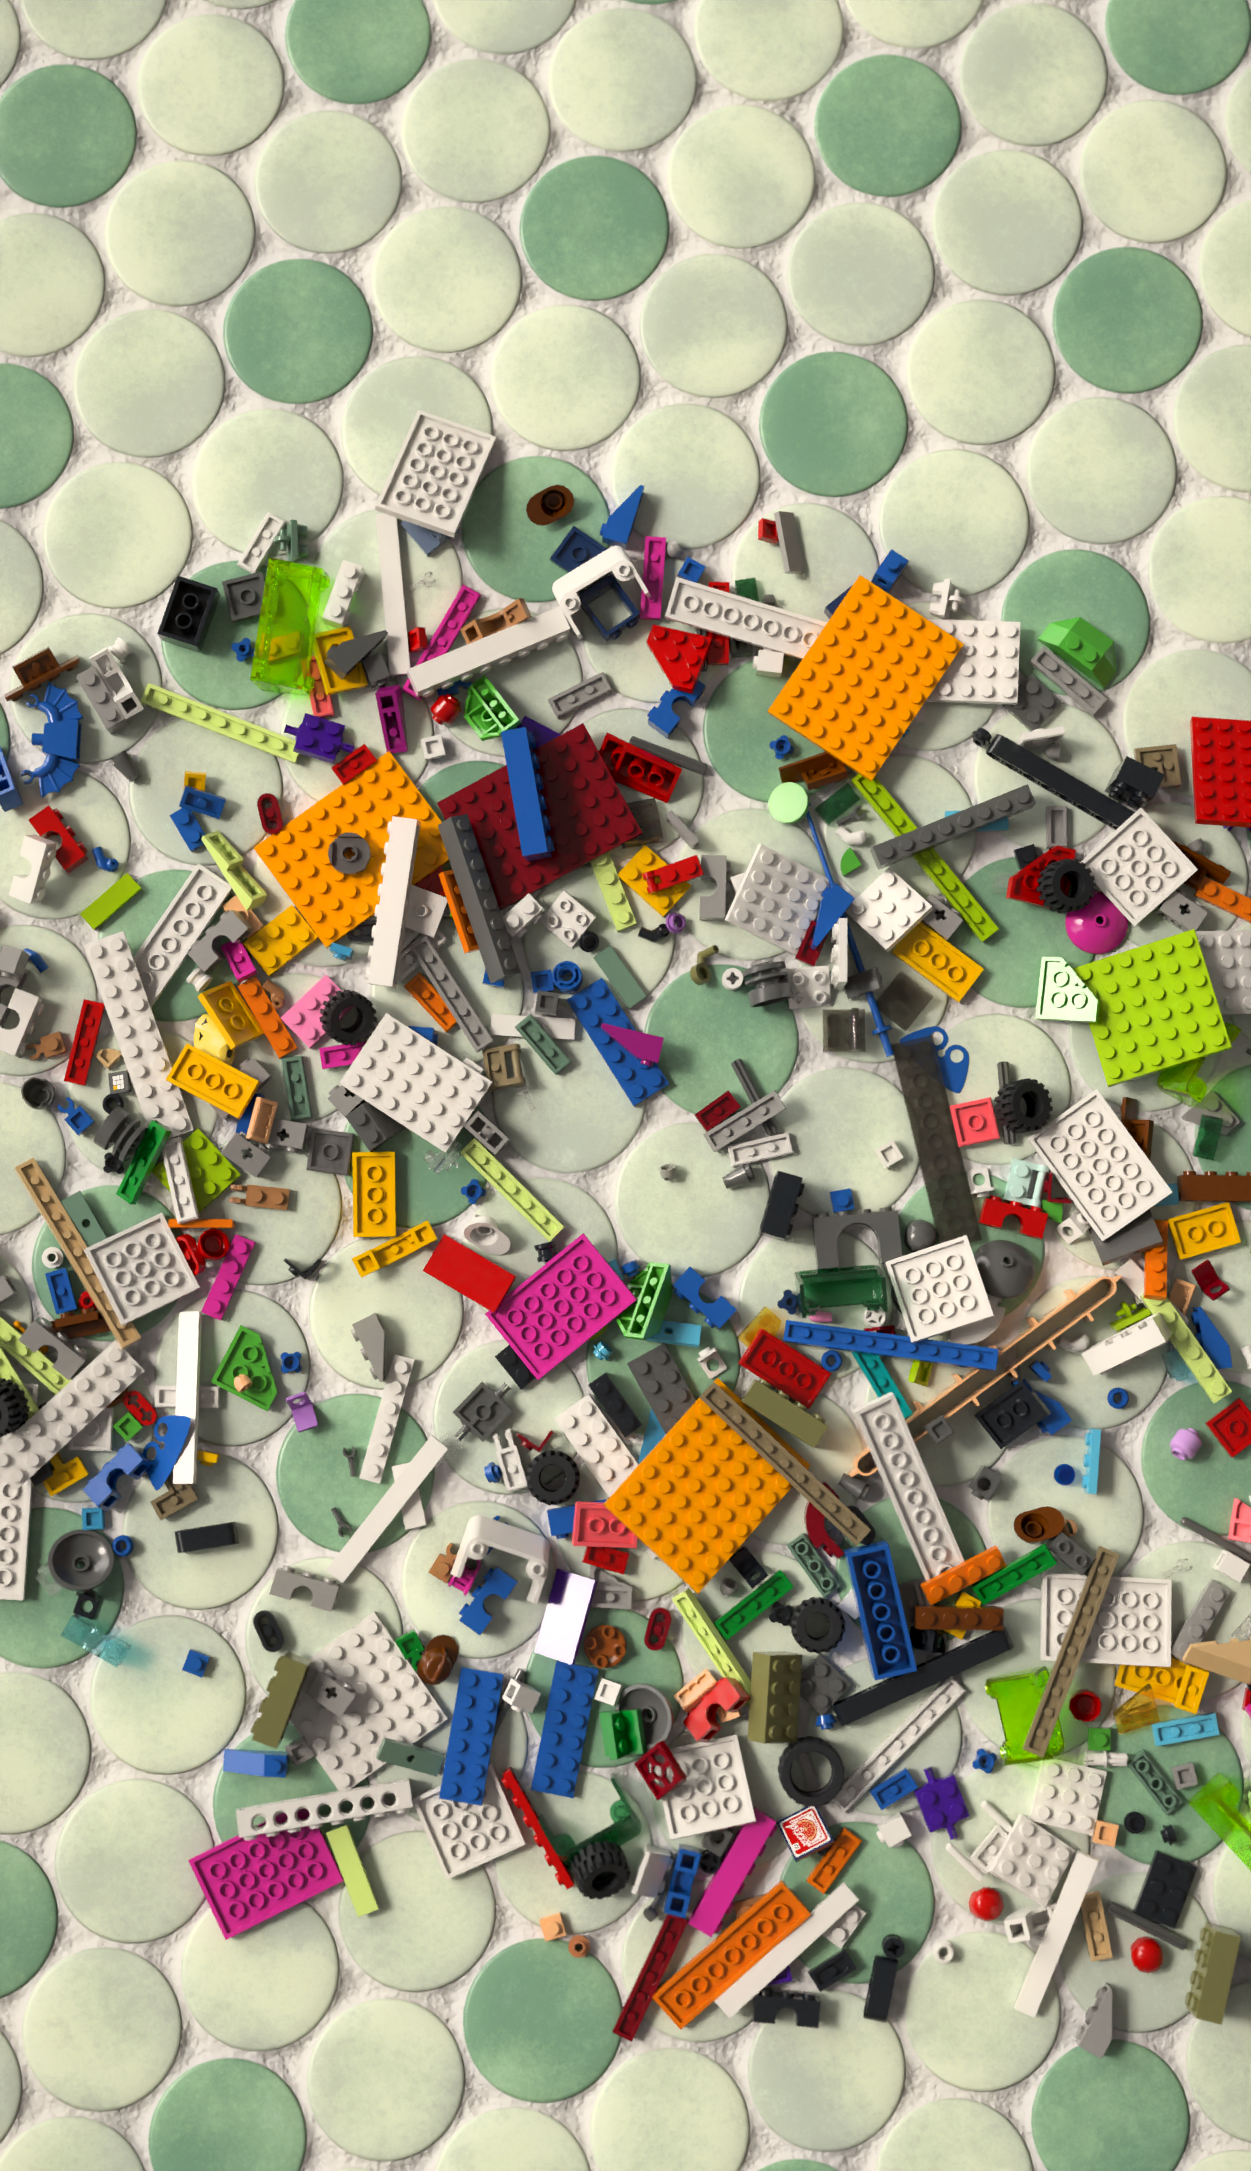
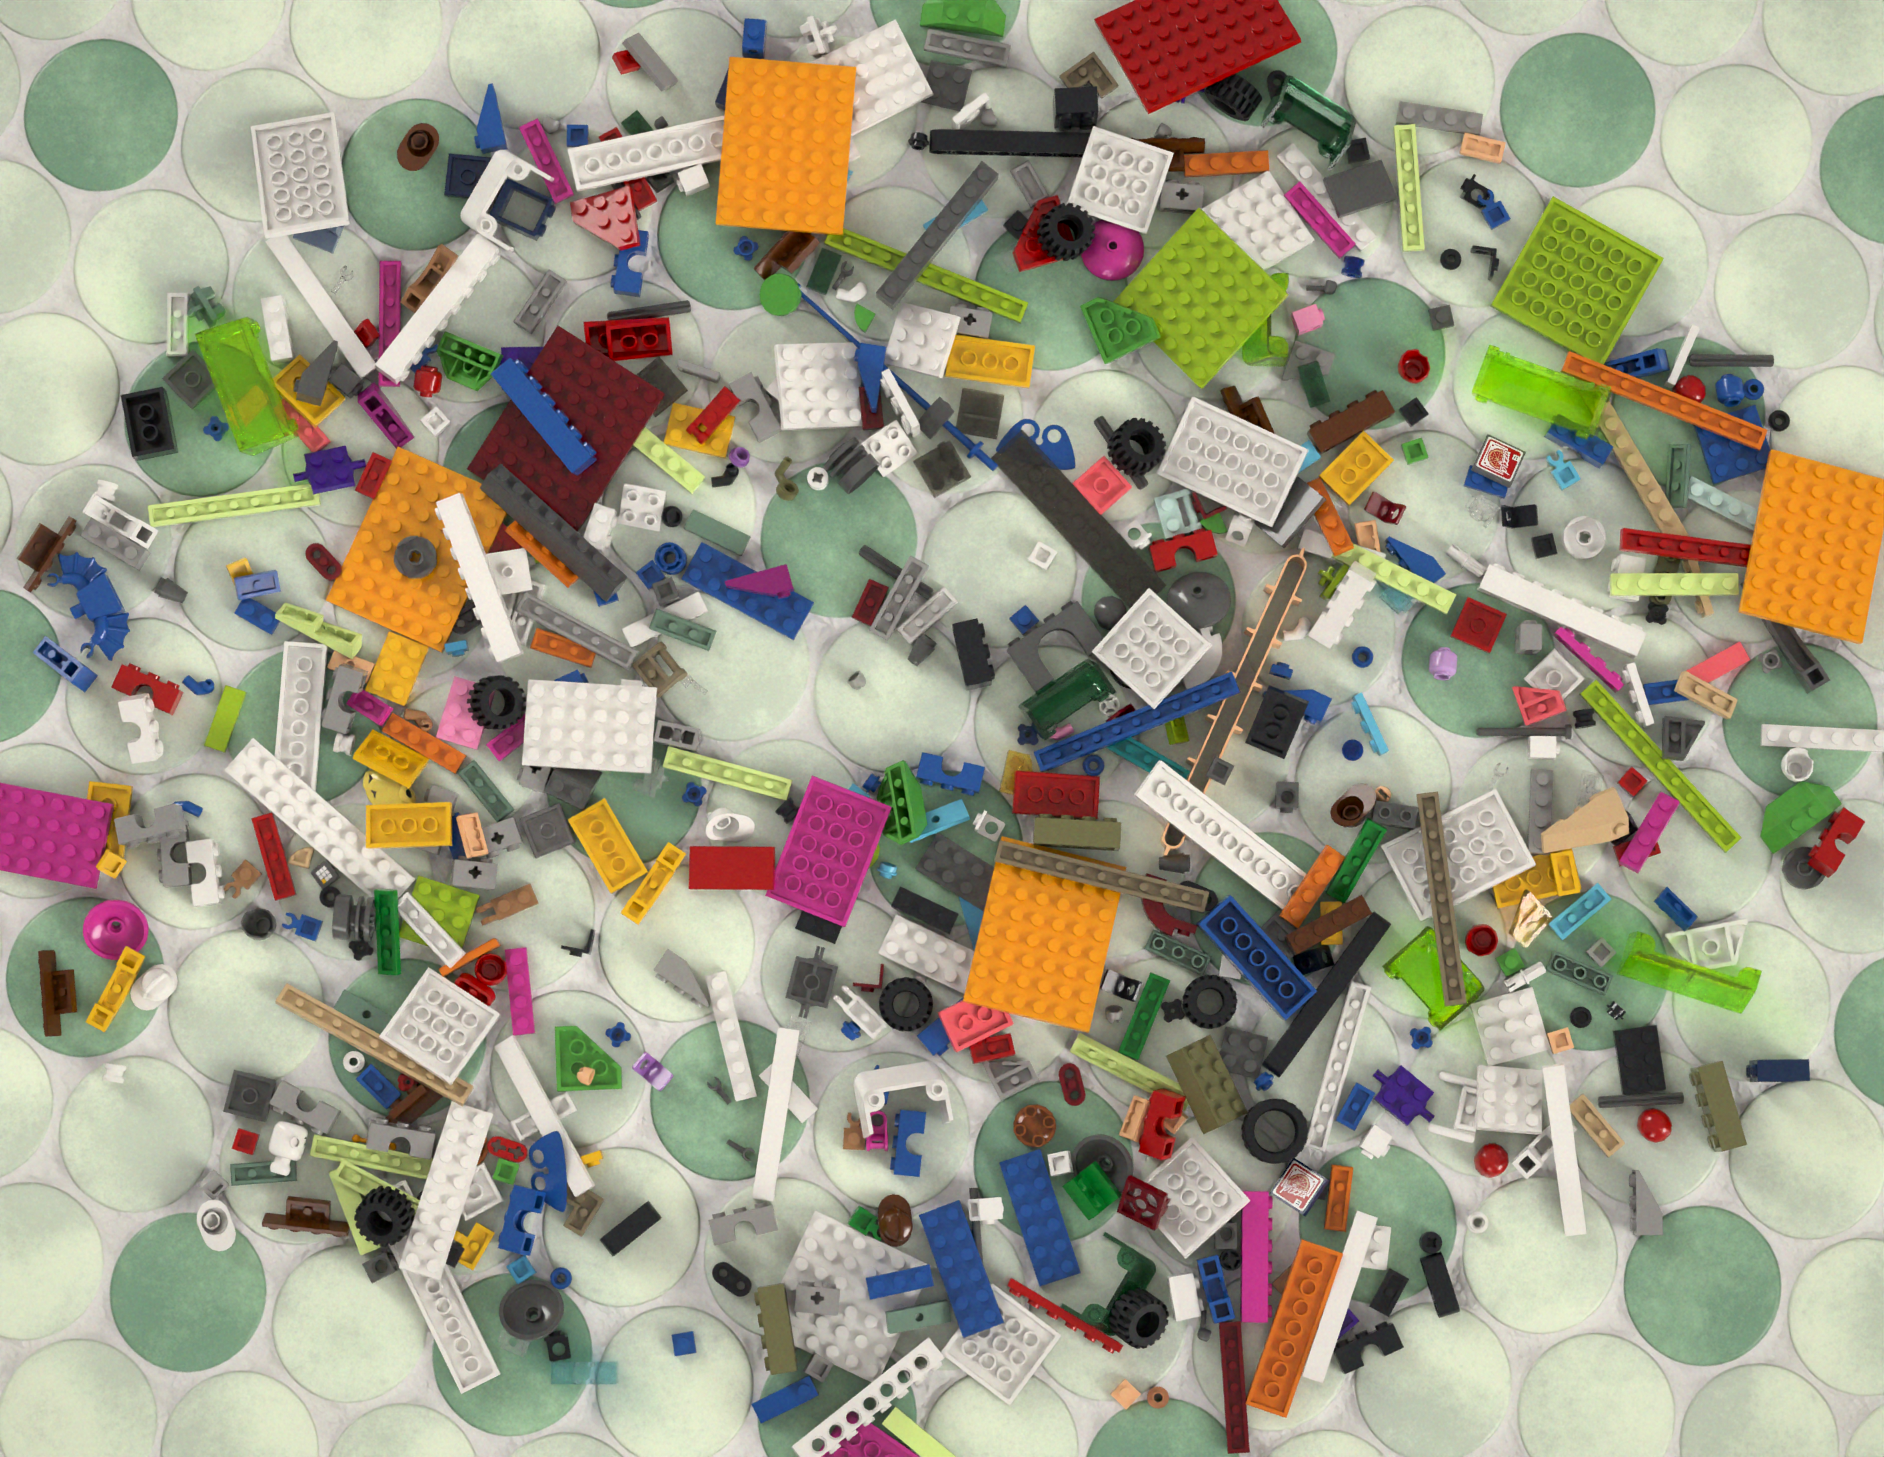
camera: 25 degrees left, 0 degrees up
tile [534,1569,598,1665] -> none
none -> blue arch [866,1264,934,1300]
none -> bright pink brick [1290,304,1325,336]

